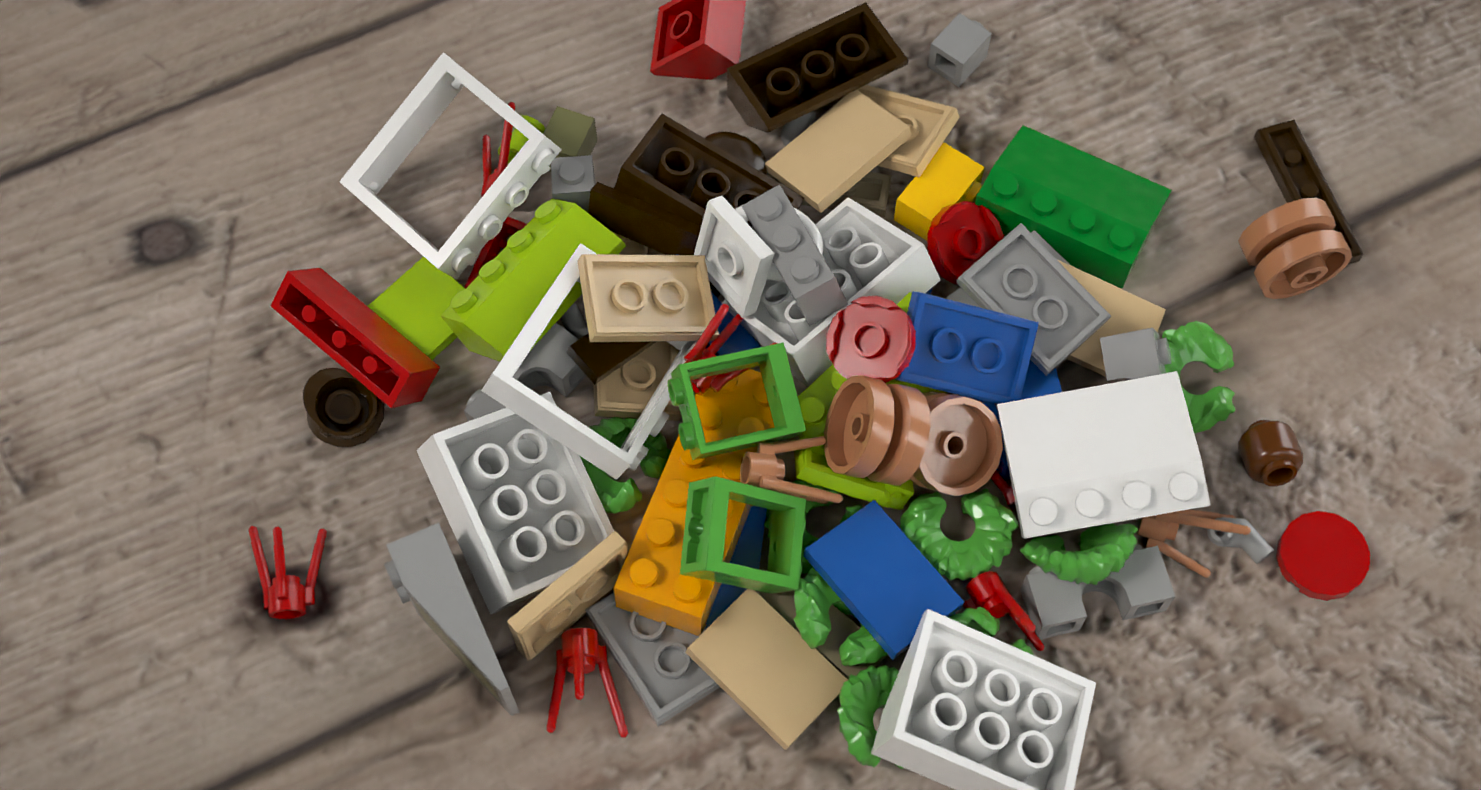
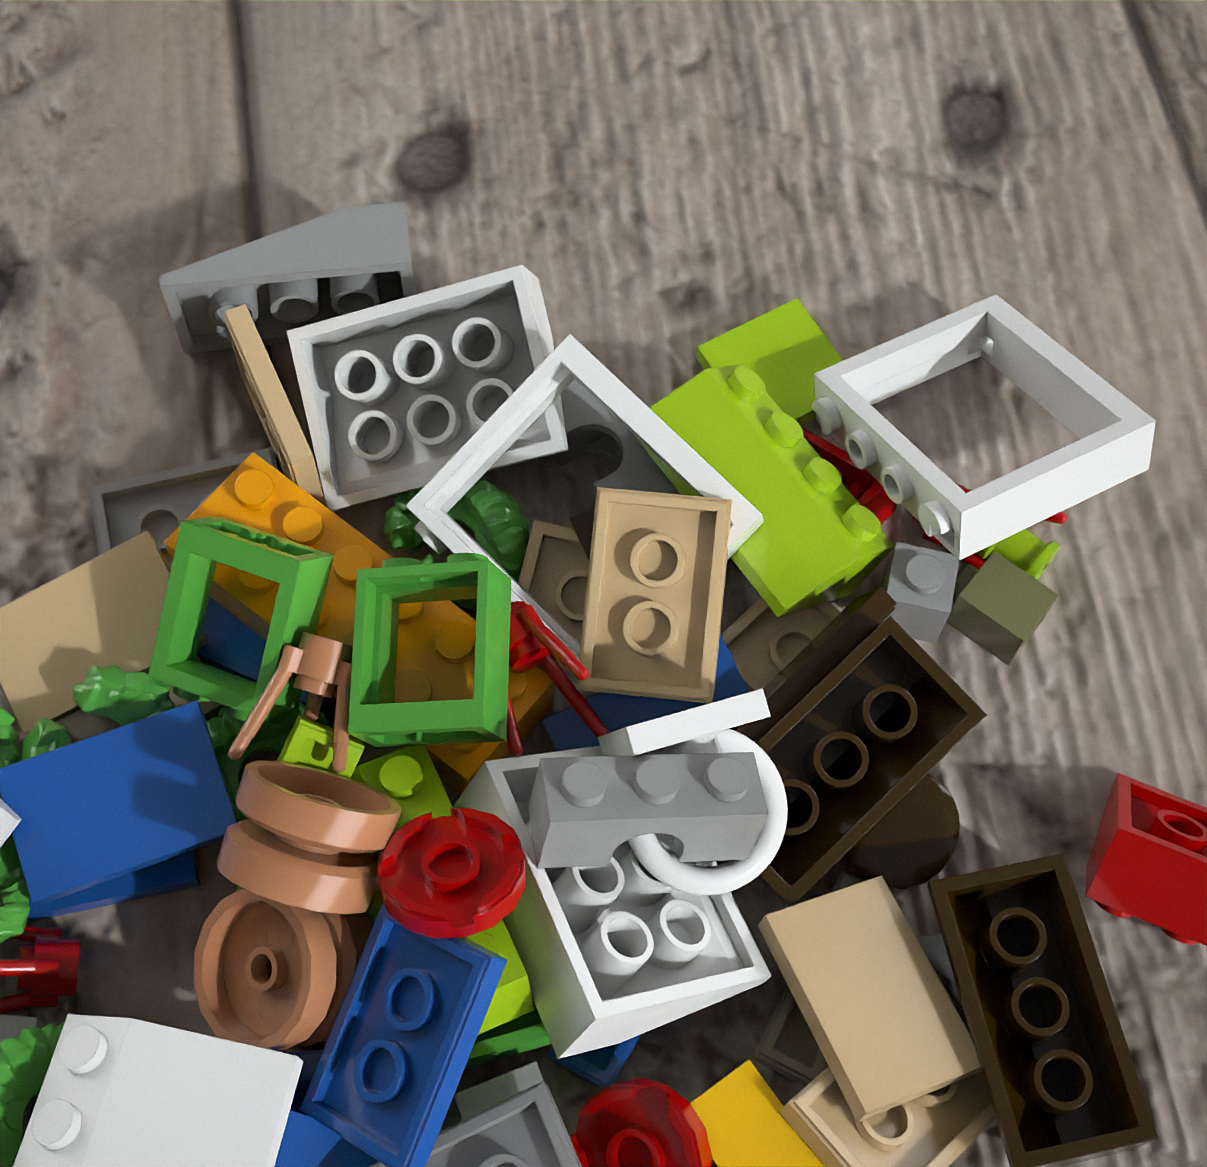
camera: 105 degrees right, 0 degrees up
red plant [248,526,327,619] -> none
red brick [270,267,440,408] -> none
dark brown piece [303,368,384,447] -> none
red plant [546,628,628,738] -> none
bright green piece [900,488,1018,580] -> none

